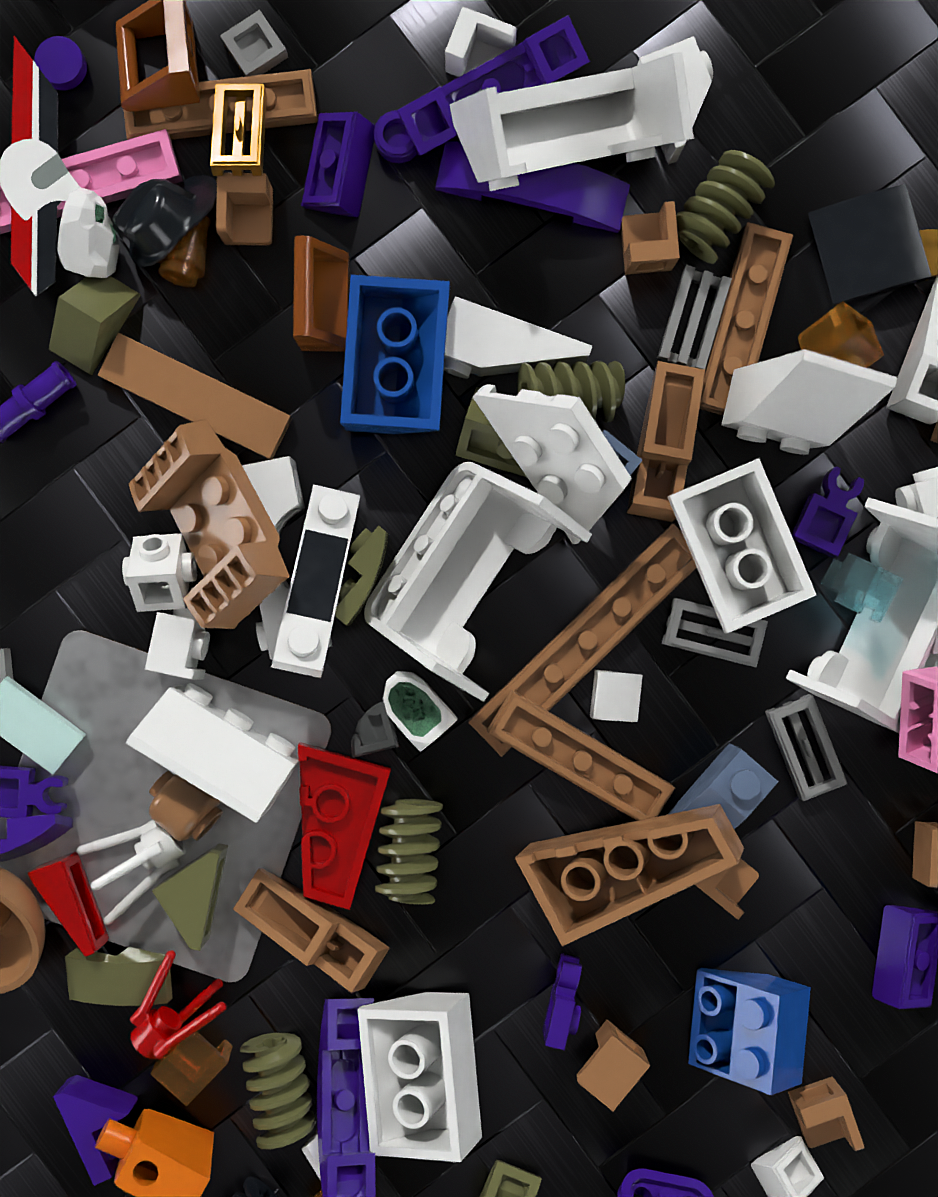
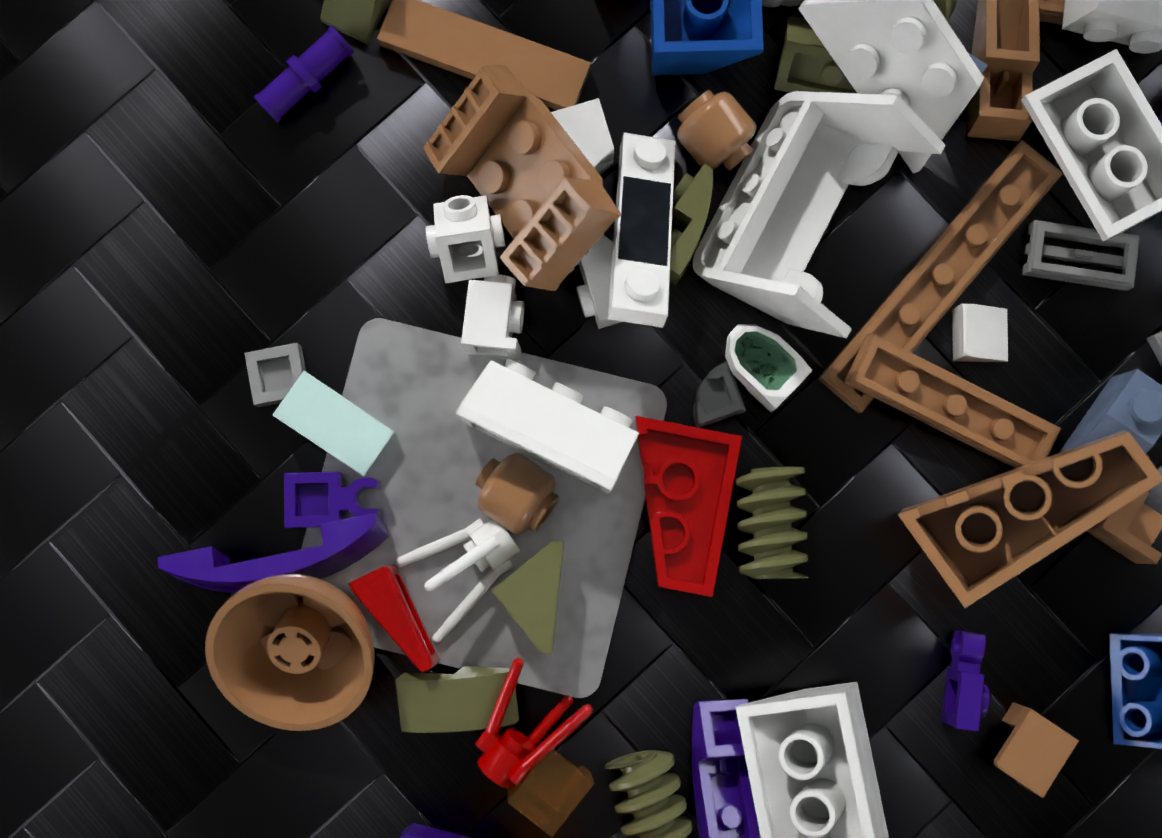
camera: 10 degrees left, 5 degrees down
medium nougat slope [233,868,390,993] -> none
none -> medium nougat head [677,90,756,171]

